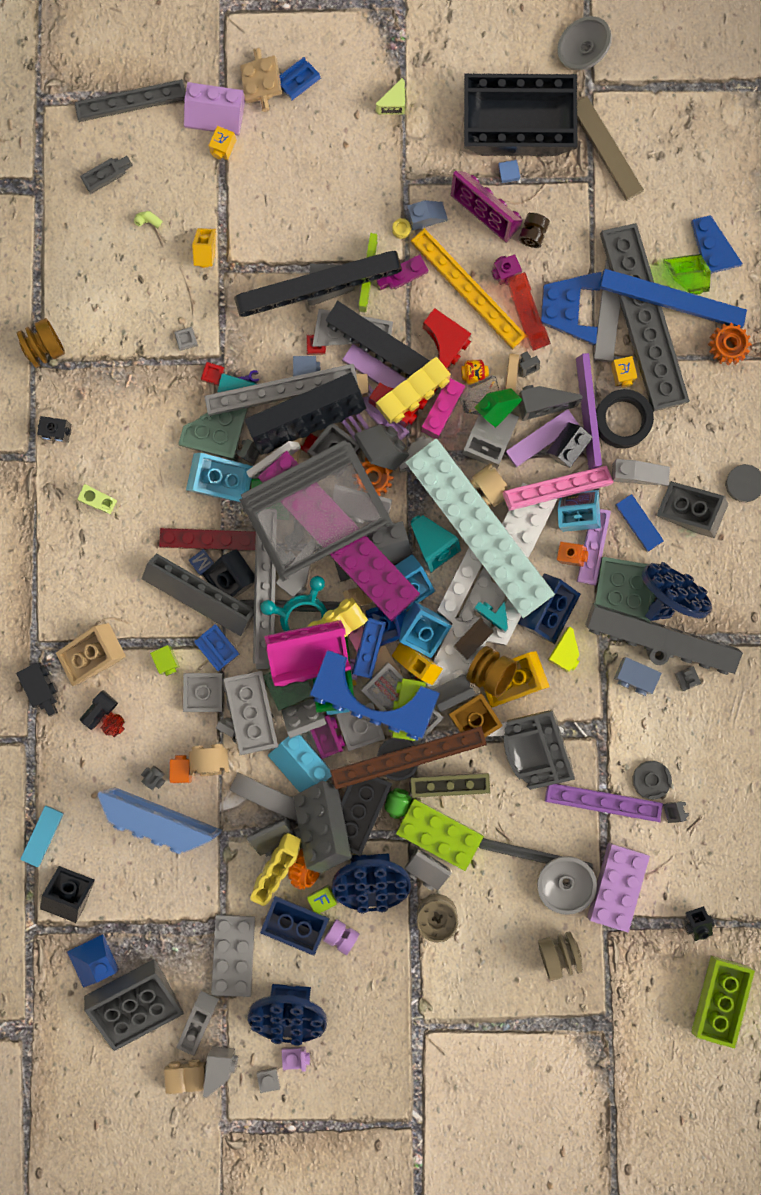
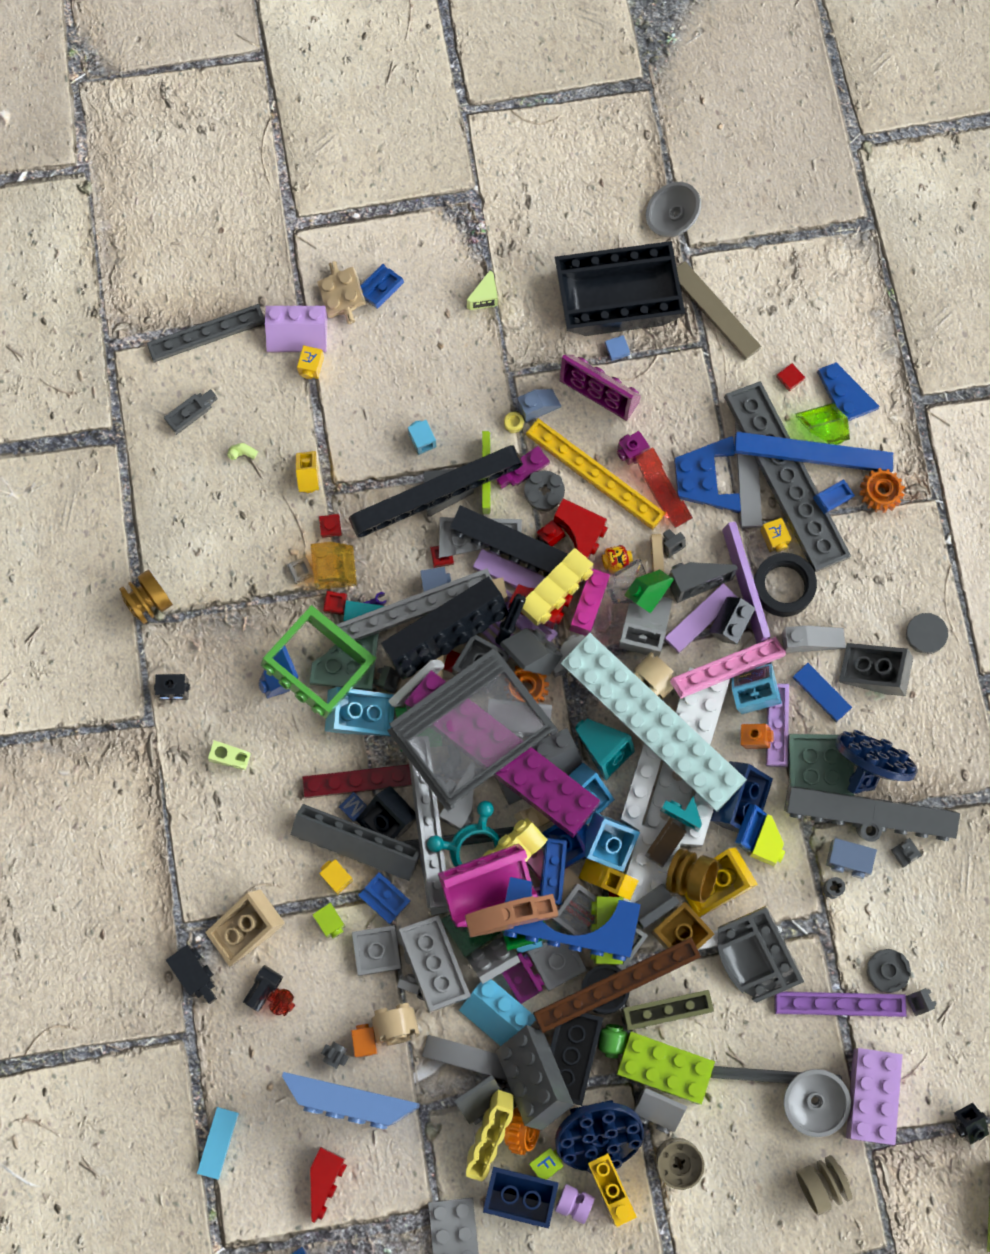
camera: 10 degrees left, 10 degrees down
black slope [40,866,95,923] -> none
dark brown wheel [518,213,550,248] -> none
none -> blue slope [259,646,298,699]
none -> bright green window [261,605,376,719]
none -> clear yellow slope [310,542,357,590]
none -> red slope [310,1147,347,1223]
none -> red plate [319,514,342,538]
none -> yellow brick [319,859,354,895]
none -> medium azure brick [408,420,437,455]
none -> nougat slope [465,894,558,937]
none -> black axle [495,594,526,645]
none -> dark grey plate [524,470,565,511]
none -> red plate [536,520,566,546]
none -> yellow slope [588,1153,637,1227]
none -> blue tile [735,804,767,852]
none -> red tile [776,363,805,391]
none -> blue tile [813,479,855,514]
none -> dark grey bush [822,877,846,899]

